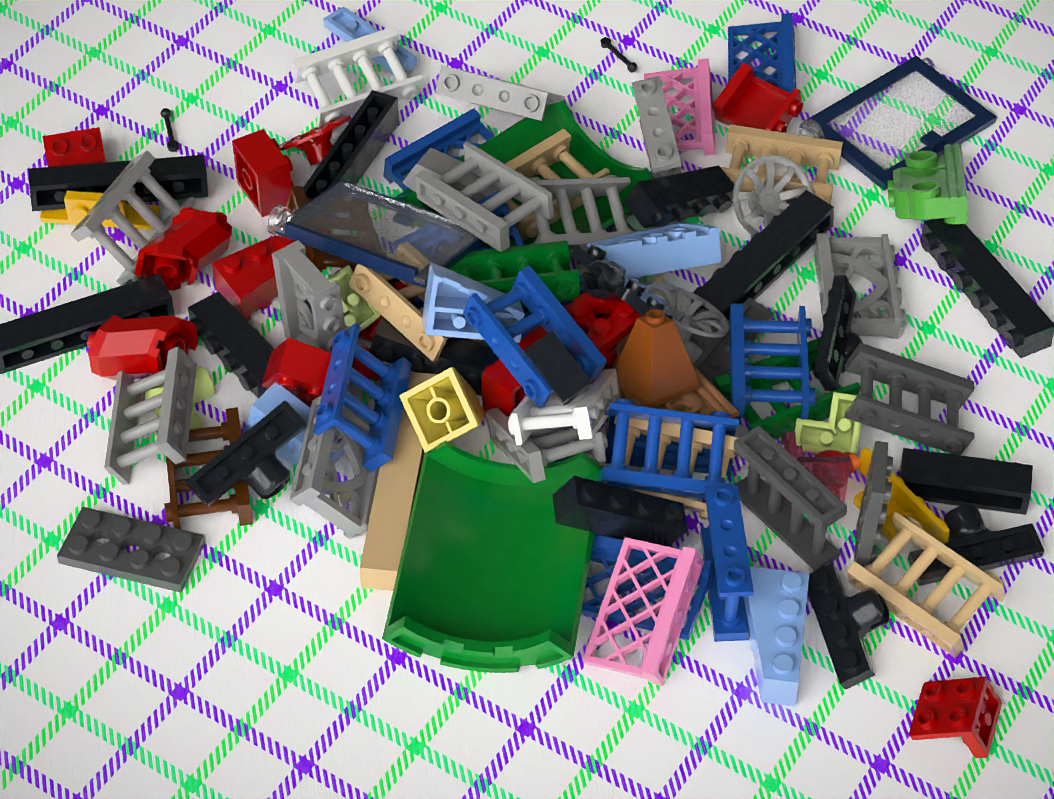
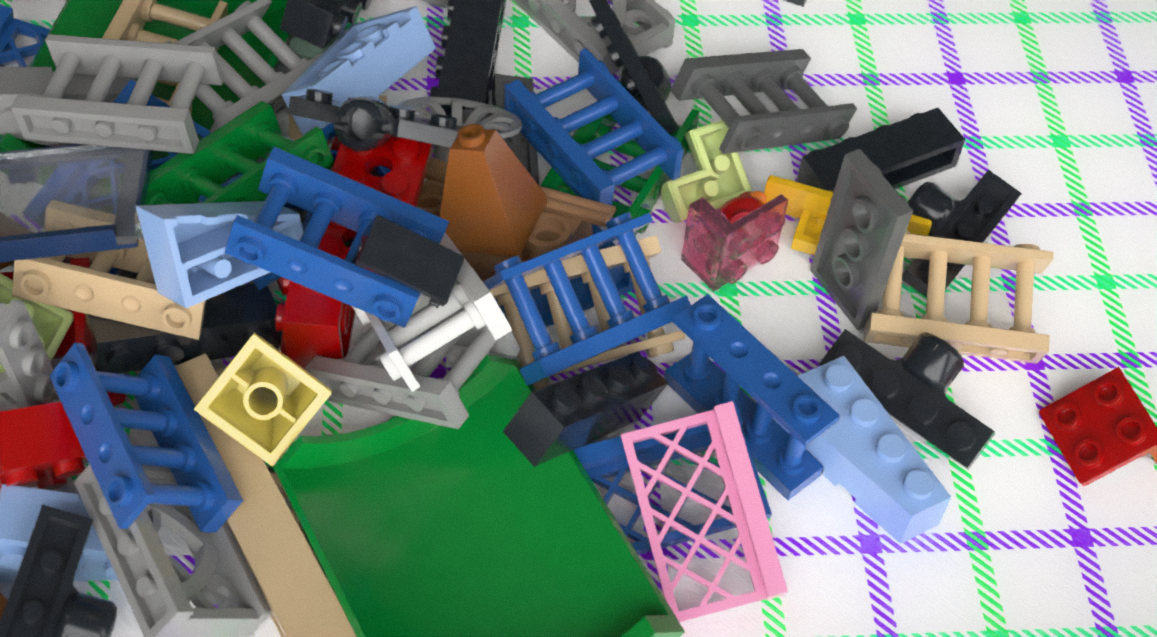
camera: 40 degrees left, 5 degrees up
dark grey fence [733,426,847,571] -> none

